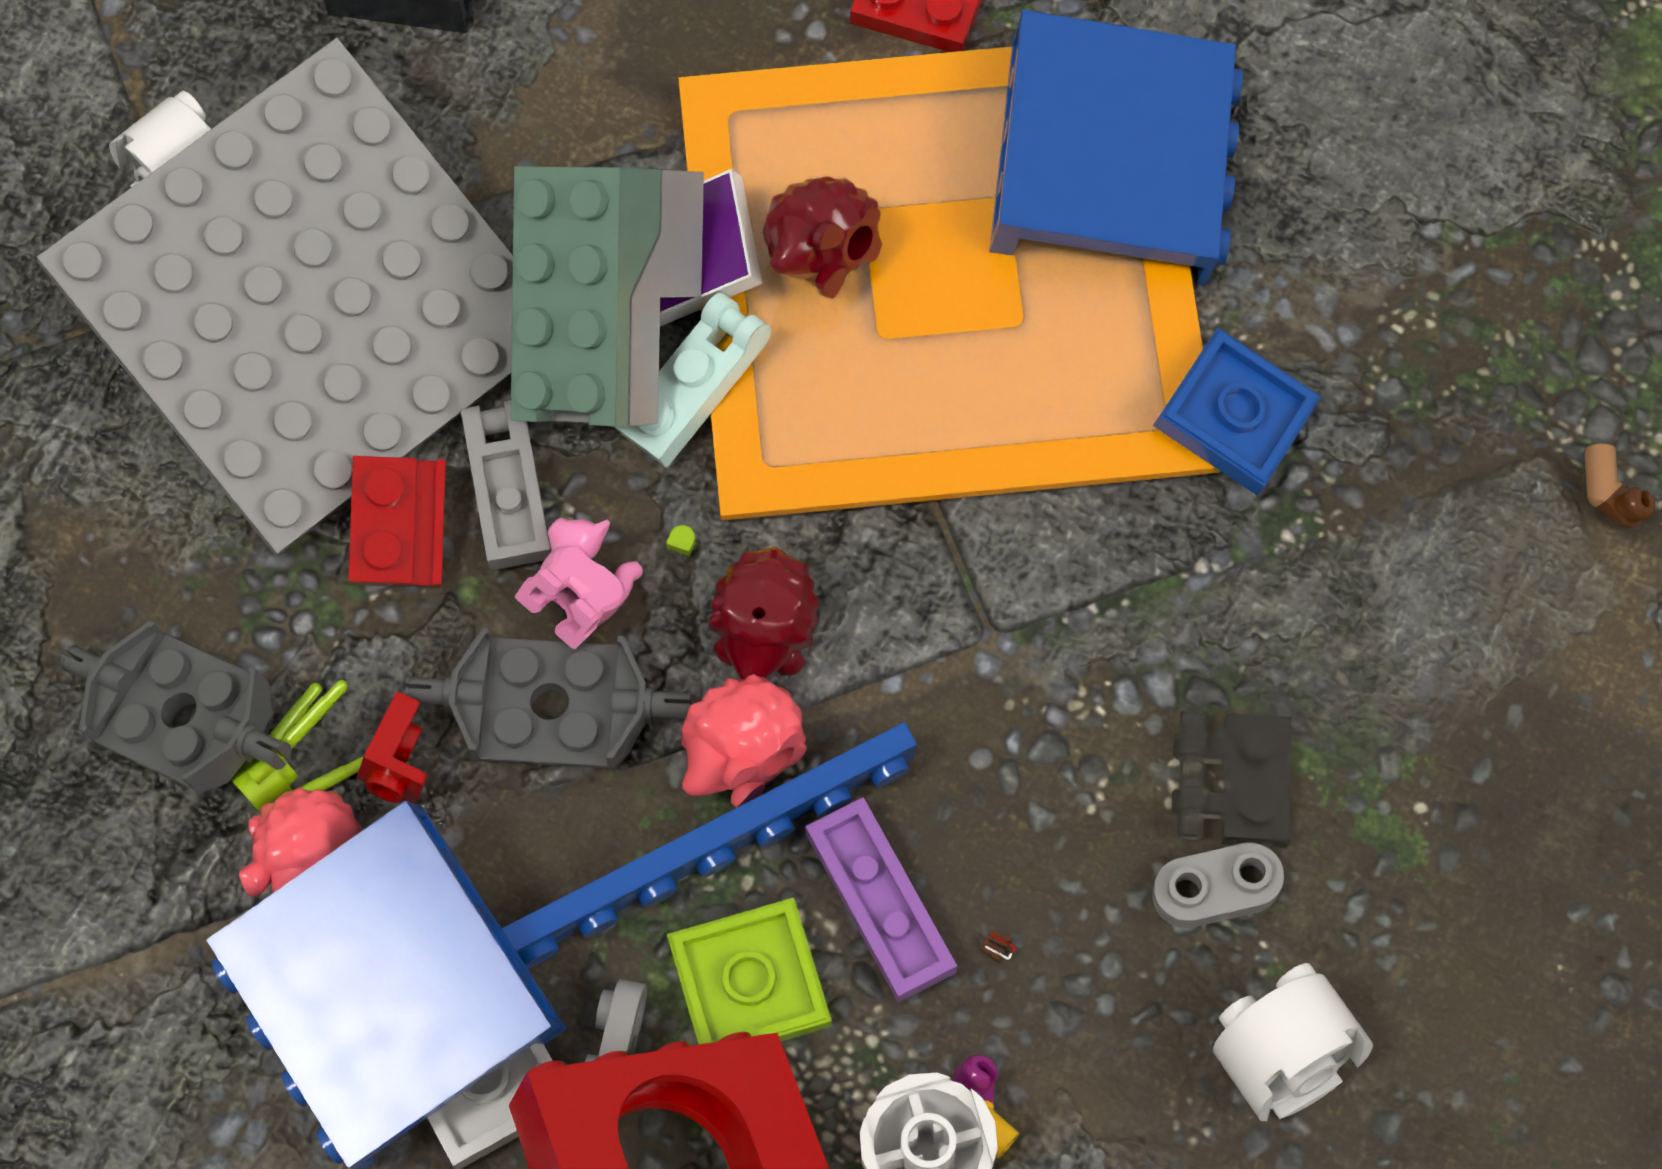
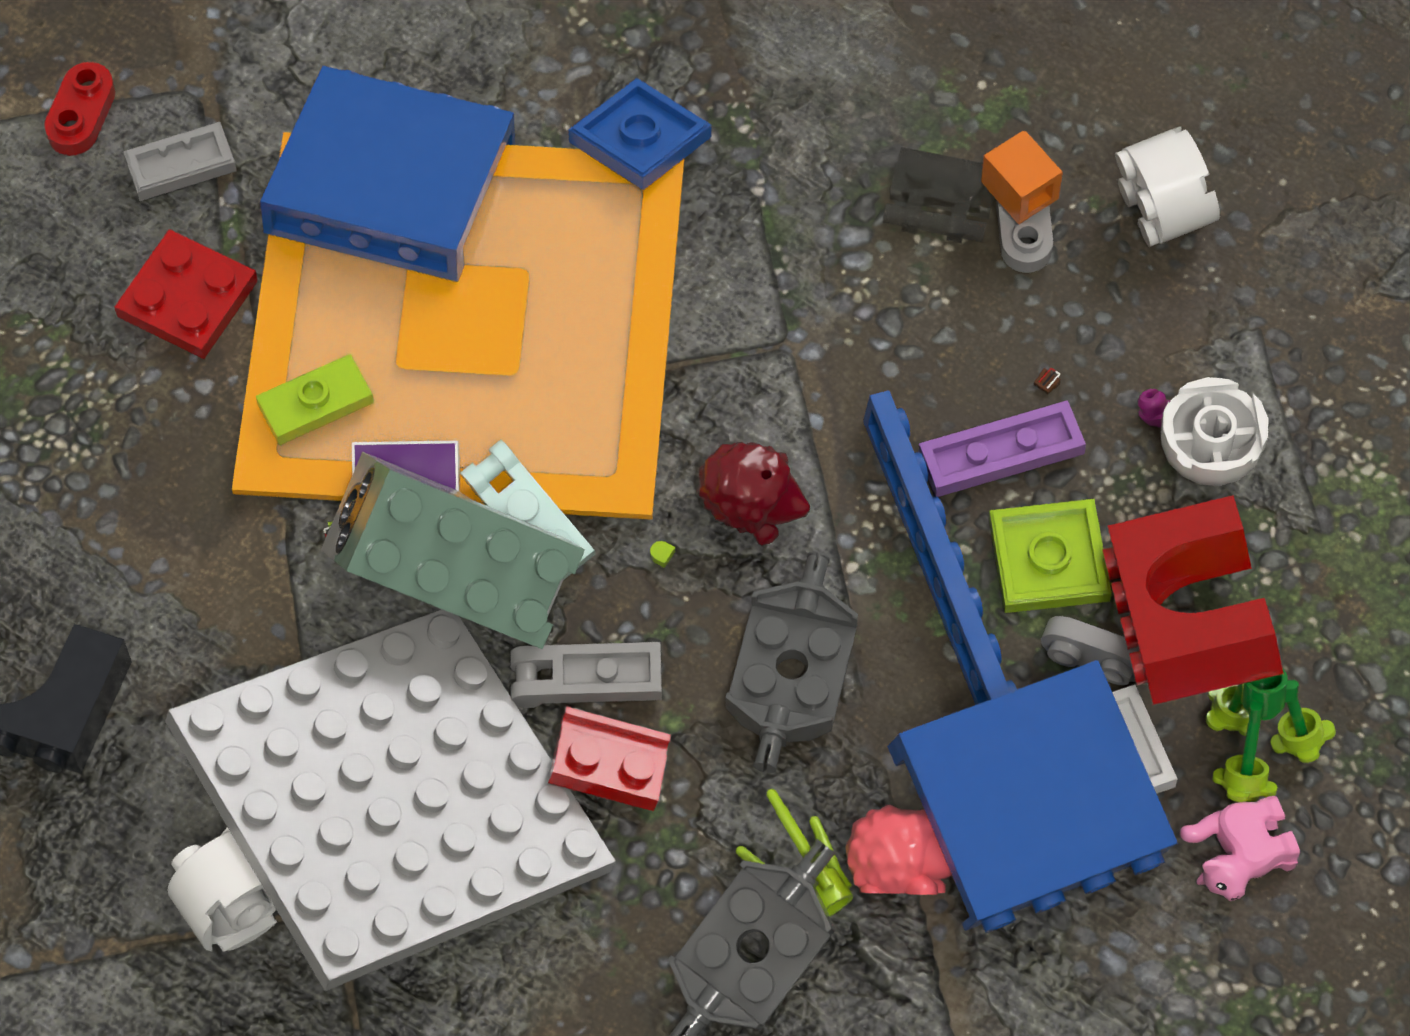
camera: 80 degrees left, 5 degrees down
red bracket [356,691,428,804] -> none
bright pink animal [515,517,643,649] -> none
coral animal [681,674,807,808] -> none
dark red animal [762,176,882,299] -> none
none -> lime plate [256,353,374,446]
none -> orange panel [981,131,1063,225]

